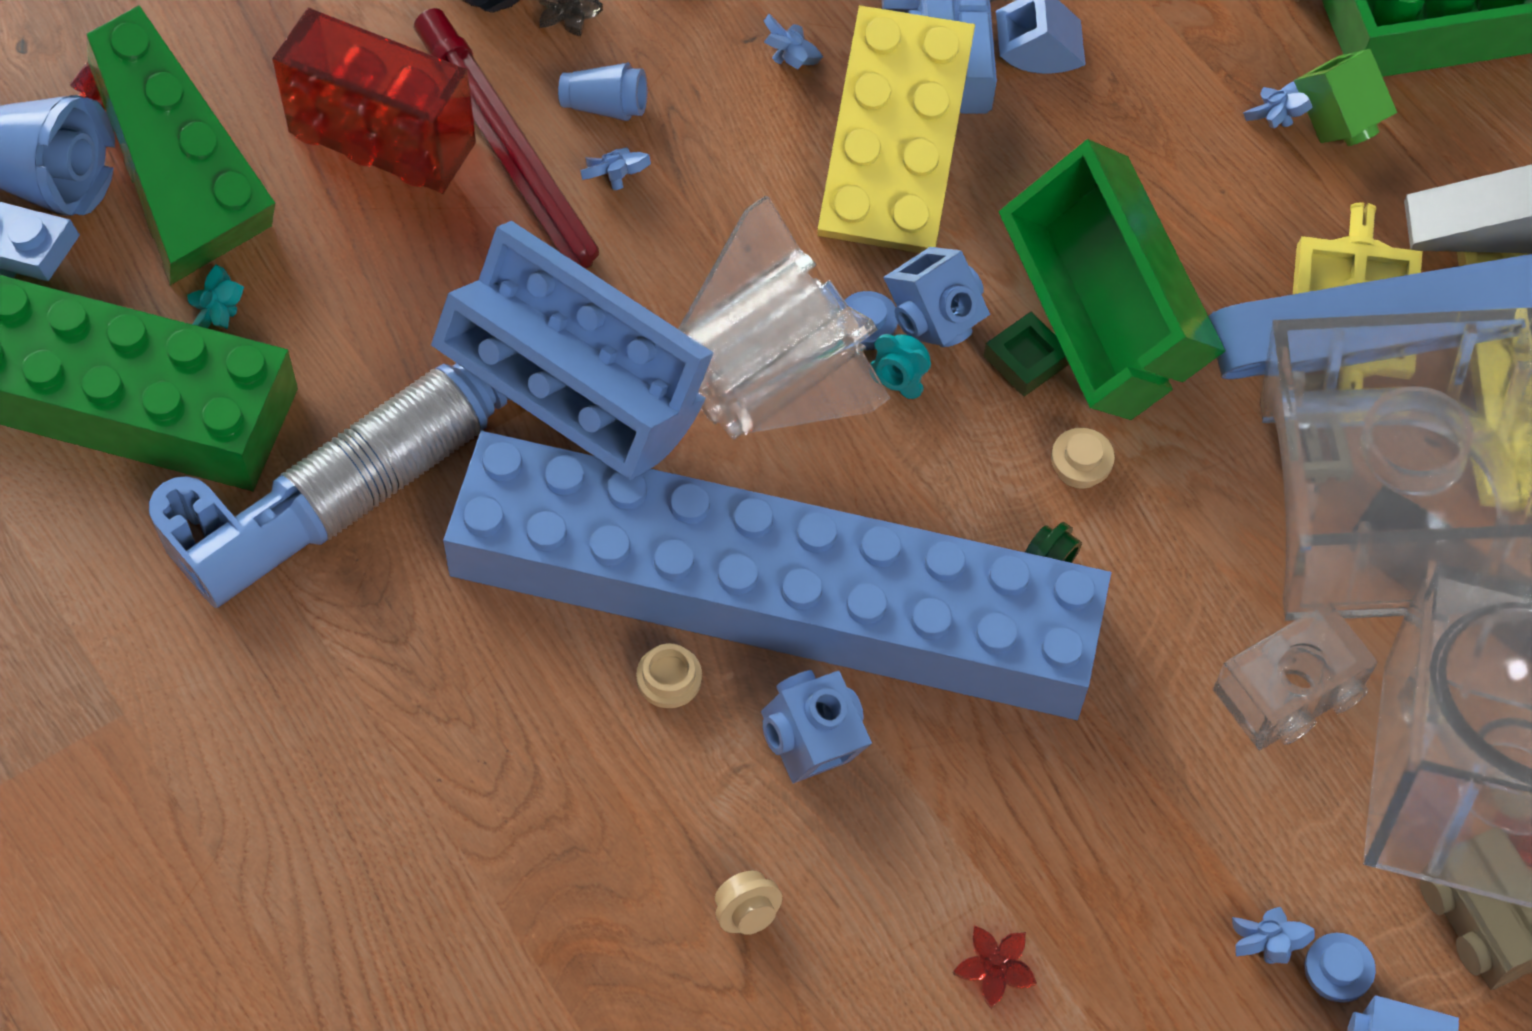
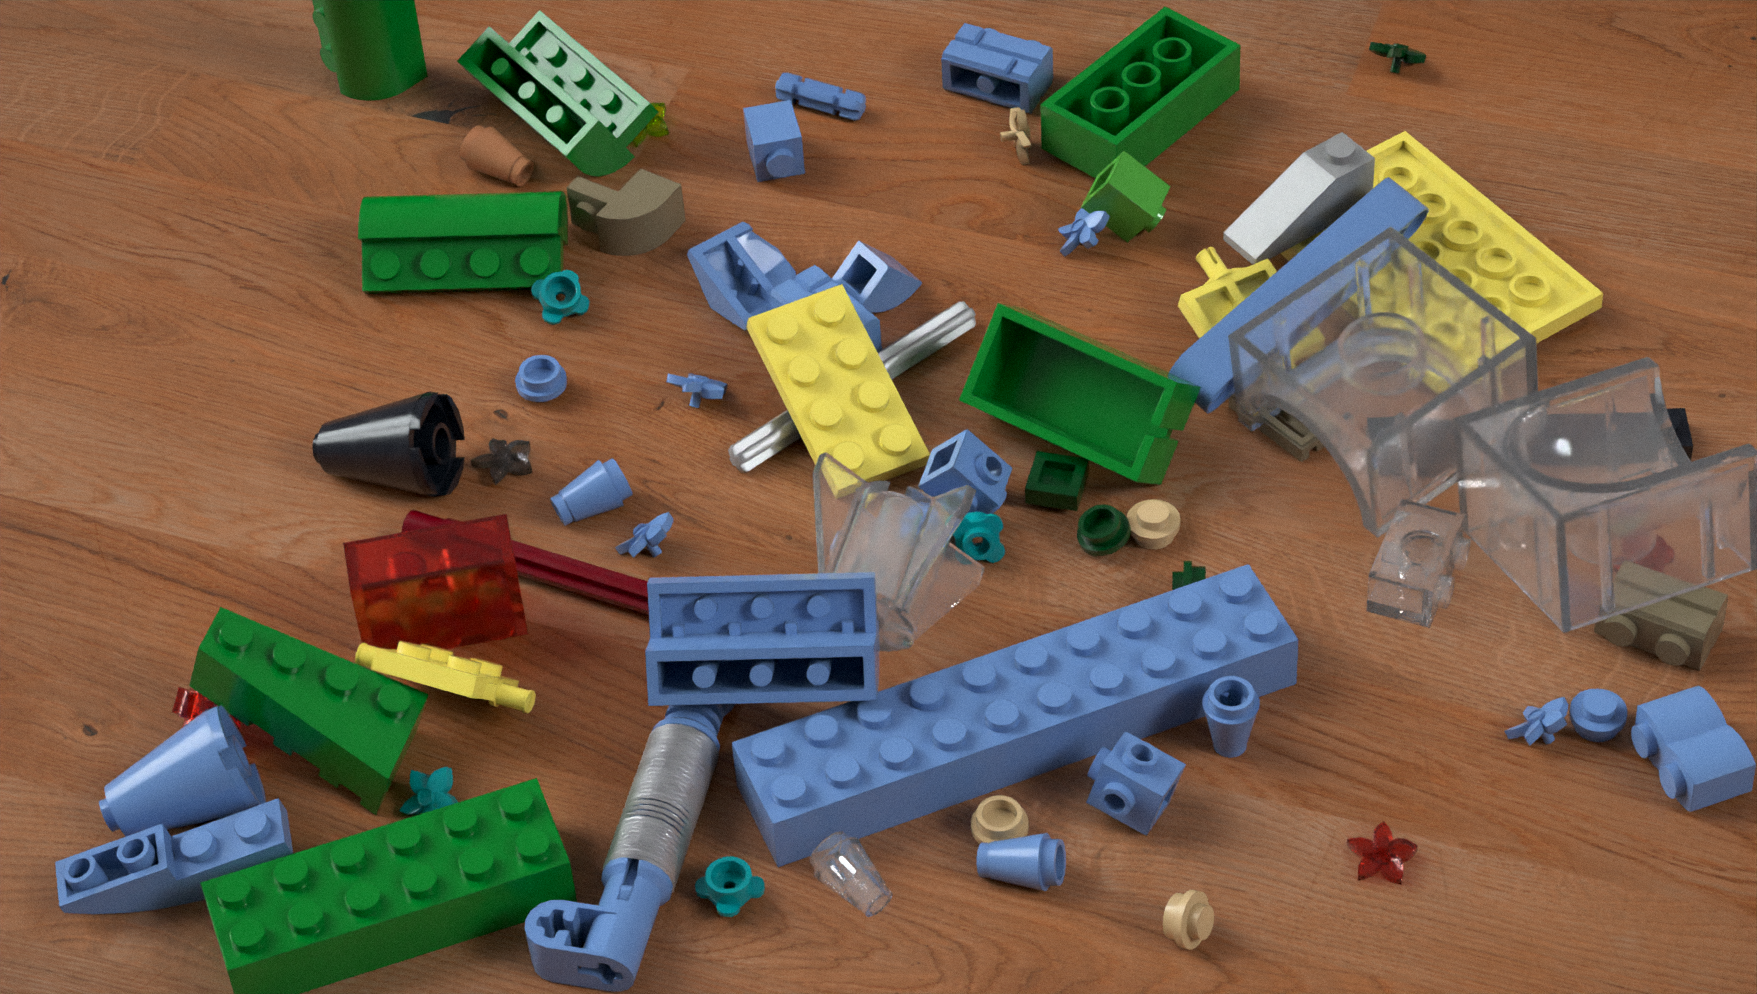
camera: 30 degrees left, 15 degrees down
none -> light yellow plate [355,641,536,713]
none -> teal plate [695,856,765,917]
none -> light grey axle [728,301,976,473]
none -> clear cone [809,831,893,917]
none -> medium blue cone [976,833,1066,891]
none -> dark green plate [1077,504,1131,556]
none -> medium blue cone [1202,676,1260,758]

